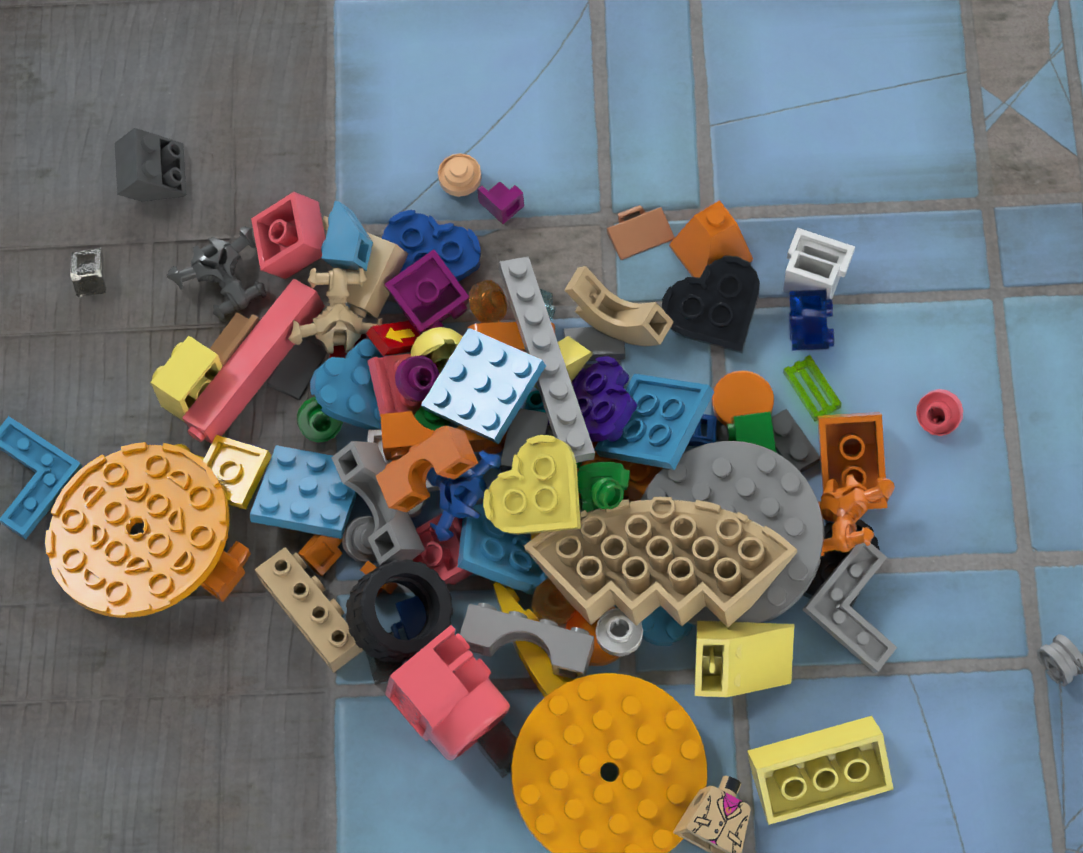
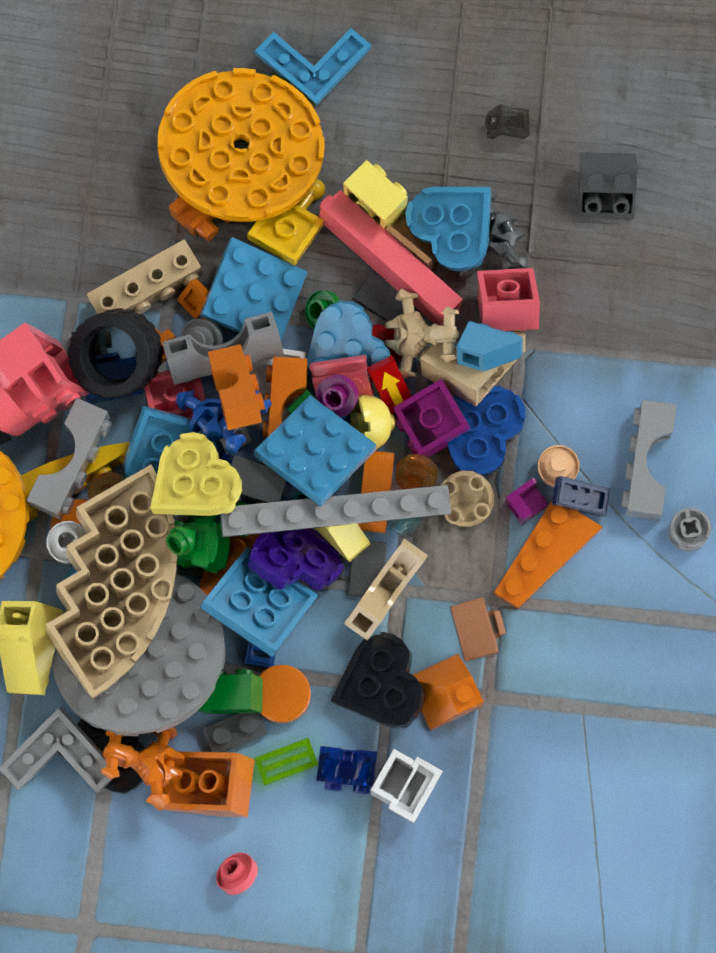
camera: 95 degrees right, 10 degrees up
none -> dark azure plate [405,187,492,271]
none -> tan dish [441,471,494,527]
none -> orange wing [494,501,603,609]
none -> dark blue plate [551,476,610,517]
none -> light grey arch [621,400,677,521]
none -> light grey wheel [668,508,711,552]

